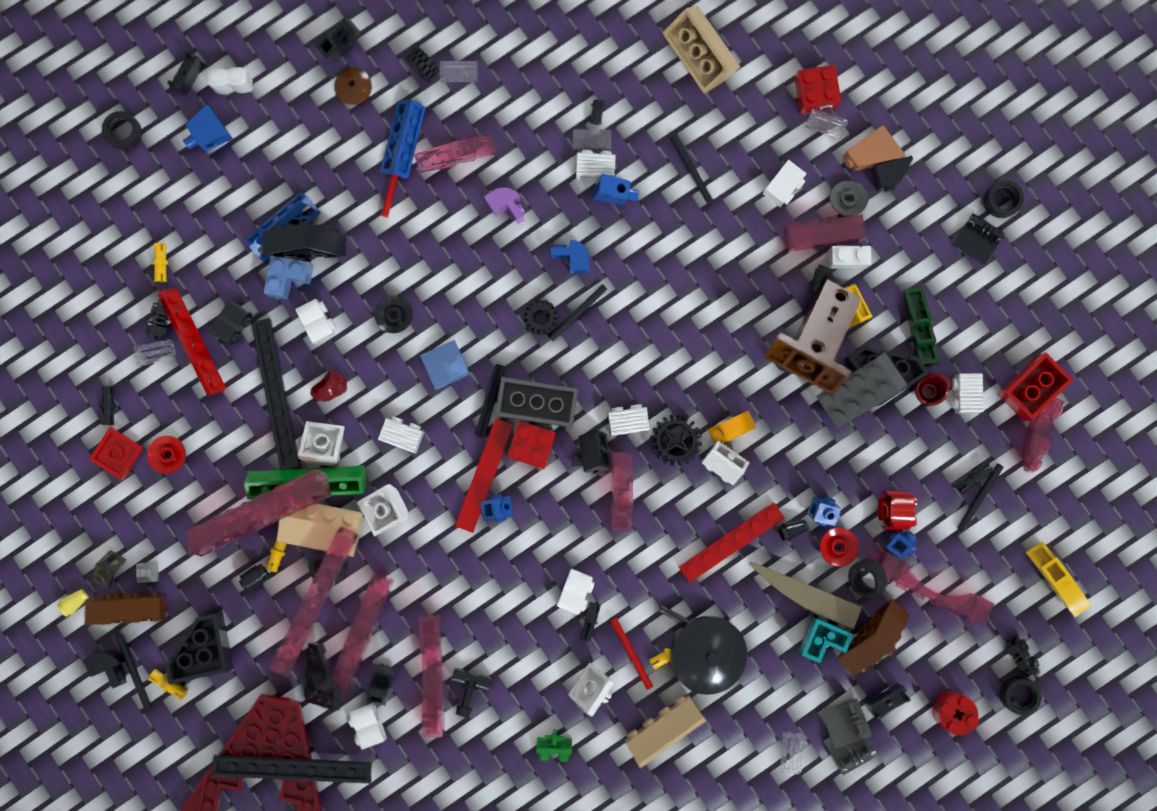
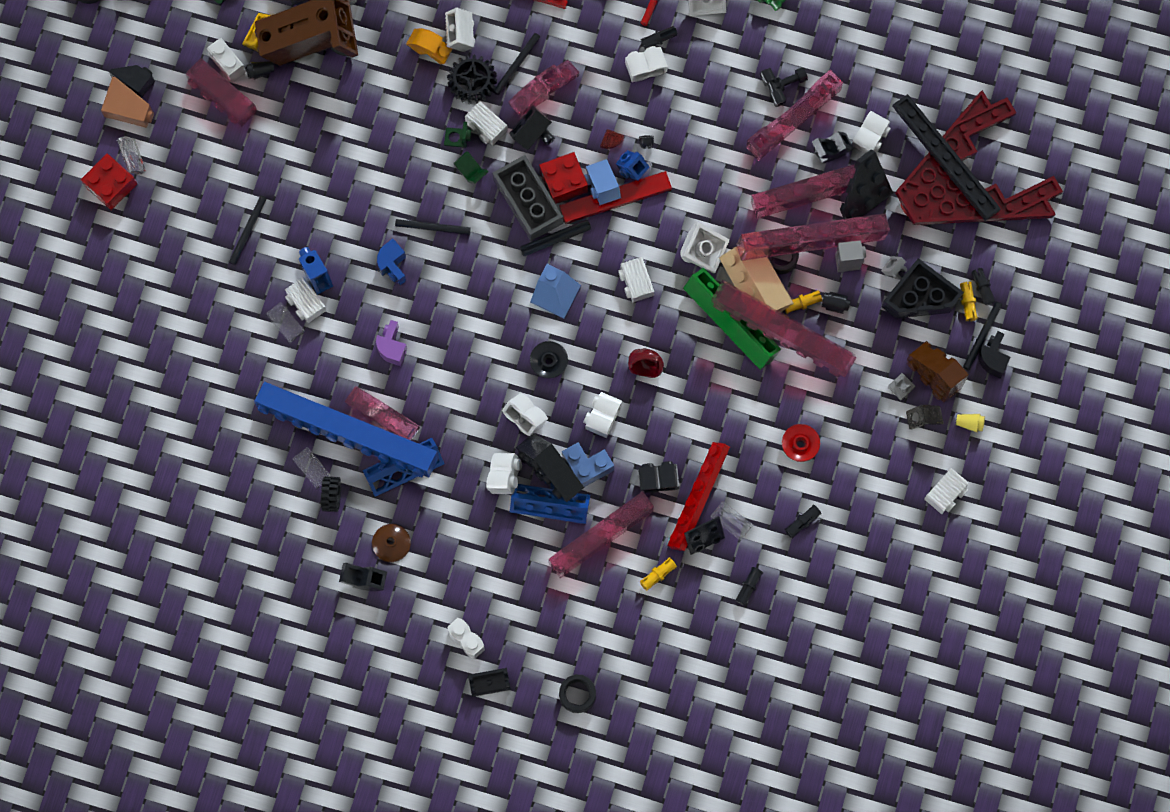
camera: 130 degrees left, 10 degrees down
red plate [89,427,145,480] -> none
blue torso [183,104,233,151] -> none
black tile [251,318,301,470] -> none
white slope [298,421,345,466] -> none
red bar [381,174,398,218] -> none
black tyre [523,299,558,335] -> none
black pin [590,100,605,125] -> none
tan slope [662,6,740,94] -> none
white brick [763,160,807,207] -> none
dark grey dish [830,181,869,216] -> none
none -> blue brick [254,382,439,478]
none -> dark green bracket [444,122,471,148]
none -> dark green bracket [453,151,489,184]
none -> white brick [486,453,522,494]
none -> black bar [493,33,540,95]
none -> white brick [502,393,548,436]
none -> clear pink brick [548,491,654,578]
none -> medium blue brick [584,159,621,205]
none -> clear red tile [600,129,624,149]
none -> black hinge [639,135,654,149]
none -> black axle [736,567,763,605]
none -> light grey brick [835,240,866,272]
none -> light grey tile [881,256,907,280]
none -> white brick [924,468,969,514]
none -> black axle [971,268,995,305]

